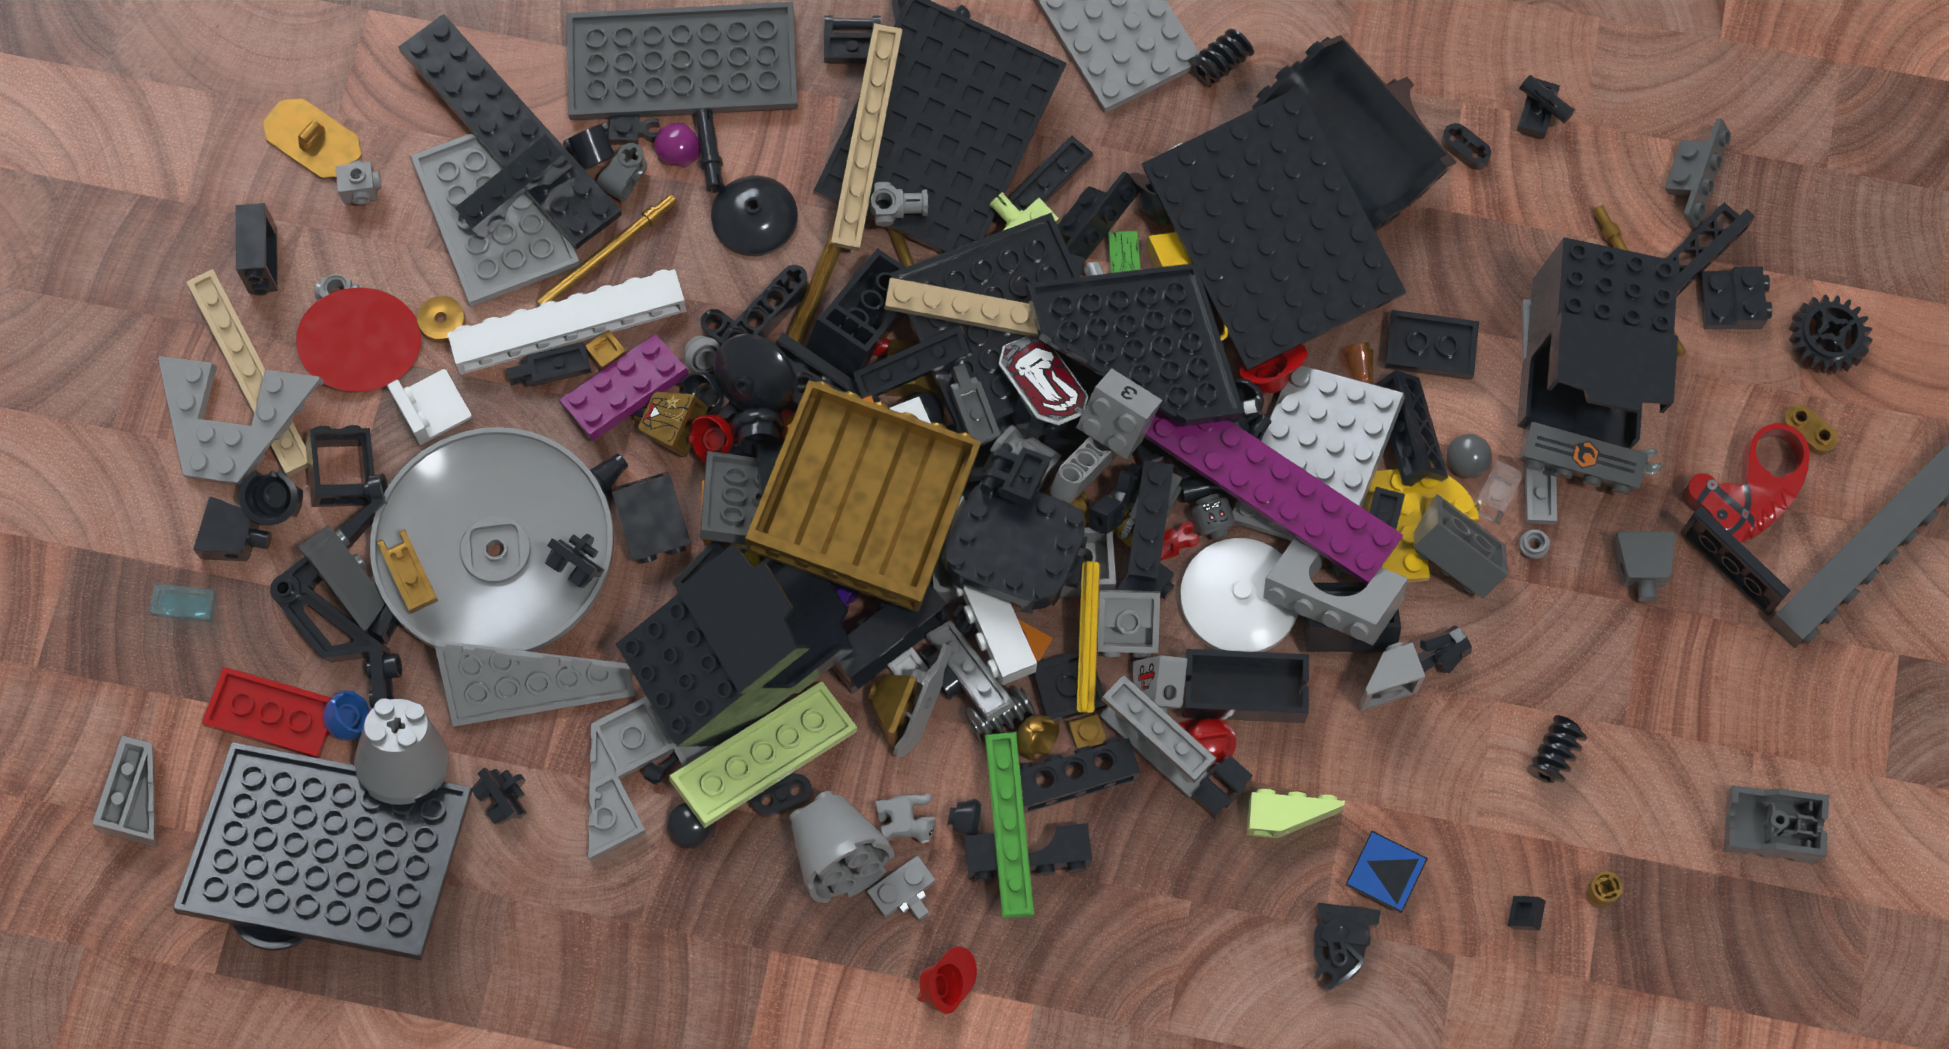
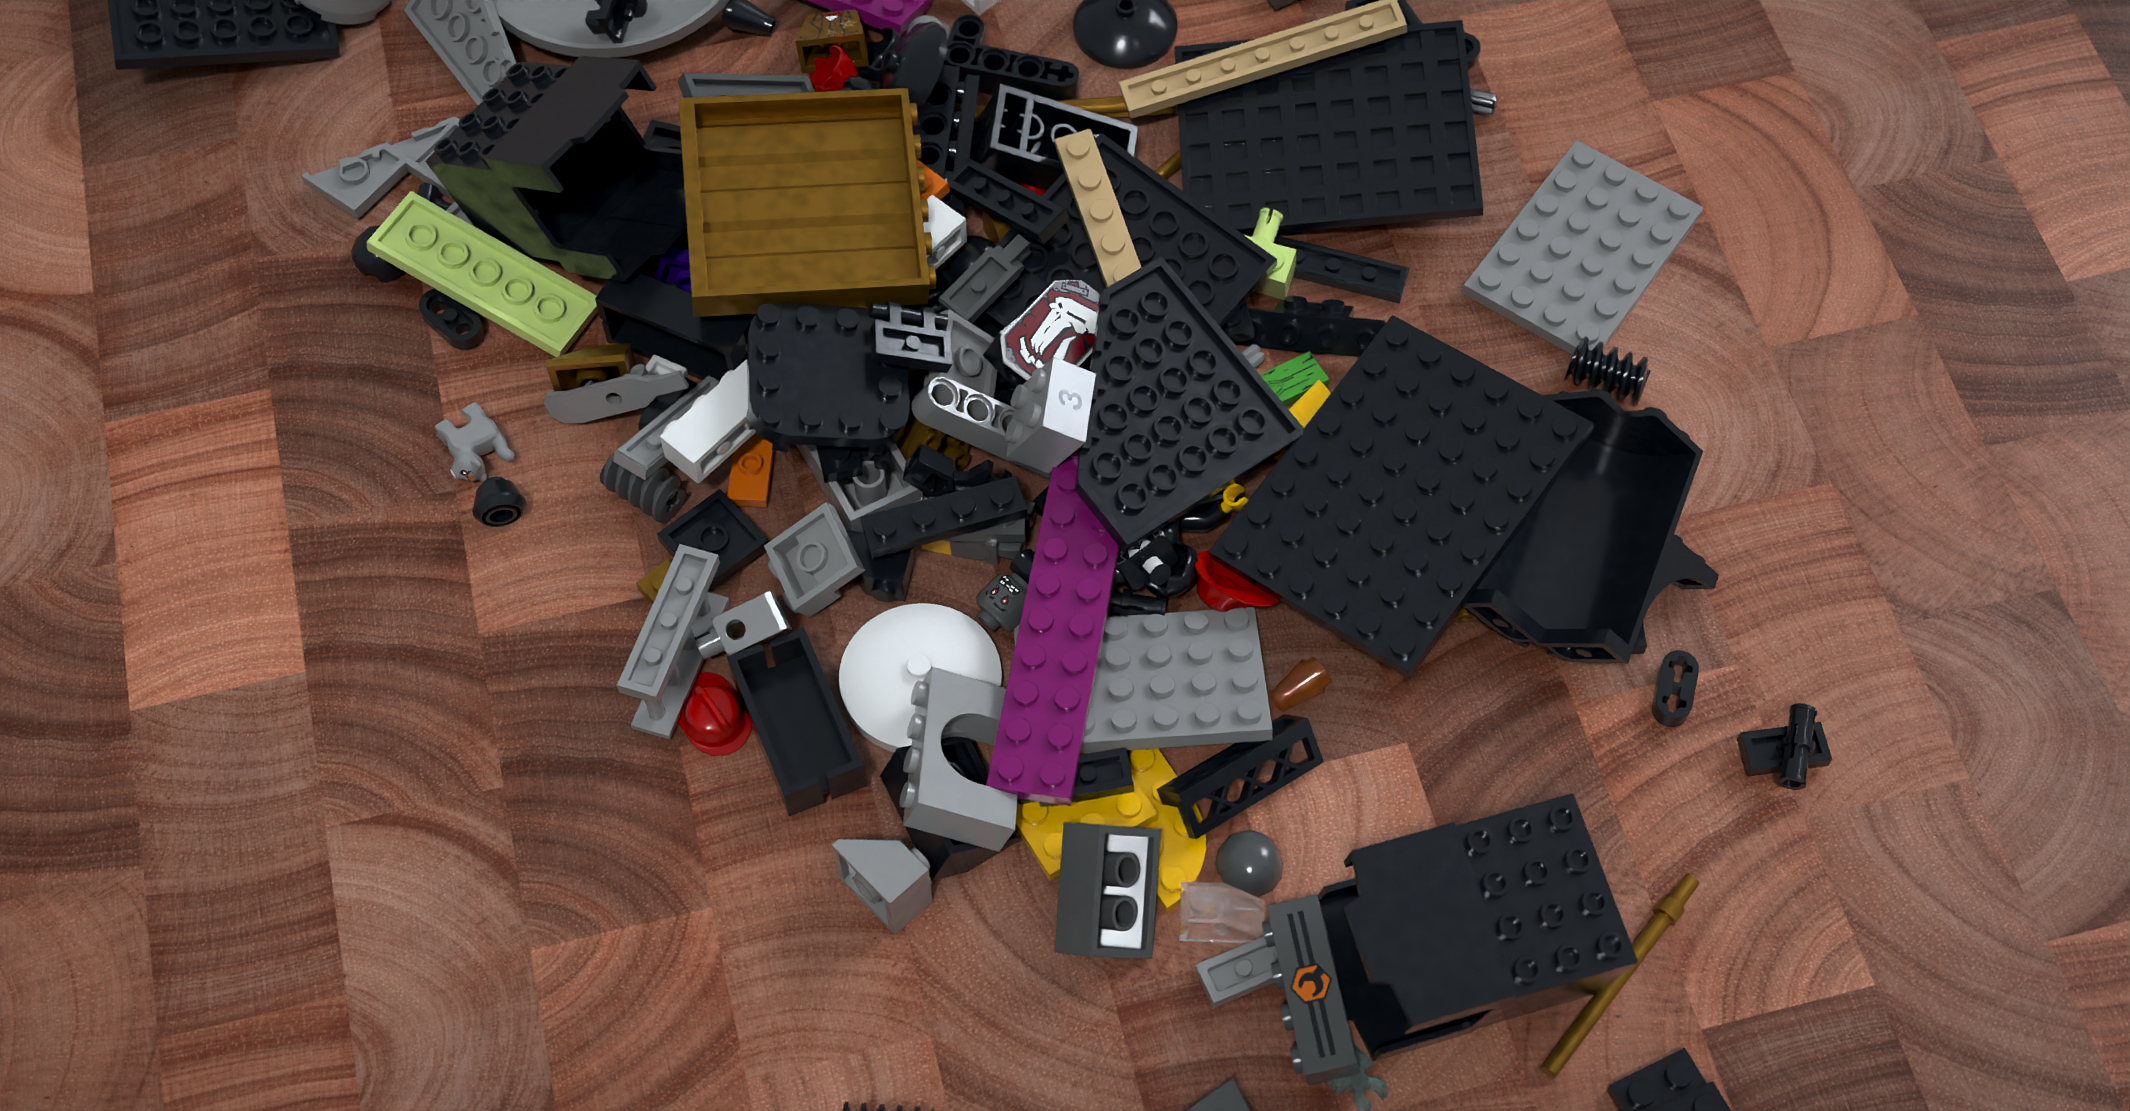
camera: 65 degrees right, 10 degrees down
black hips [471,768,527,824] -> none
black slope [611,471,691,564] -> none
light grey cone [790,791,895,903] -> none
light grey hinge [867,855,936,922] -> none
light grey connector [870,182,928,226] -> none
red piece [917,946,977,1014] -> none
black arch [964,823,1092,883] -> none
bright green tile [985,732,1034,920] -> none
pearl gold hair [1016,714,1060,761] -> none
black brick [1019,737,1140,814] -> none
yellow axle [1077,561,1100,713] -> none
red plate [1160,522,1199,561] -> none
black piece [1192,755,1253,819] -> none
yellowish green slope [1247,789,1345,838] -> none
black piece [1313,903,1381,991] -> none
piece [1345,831,1428,914] -> none
black plate [1385,310,1479,379] -> none
black rock [1418,626,1472,673] -> none
light grey plate [1519,529,1550,559] -> none
dark grey bracket [1665,118,1731,229] -> none
black fence [1666,202,1755,298] -> none

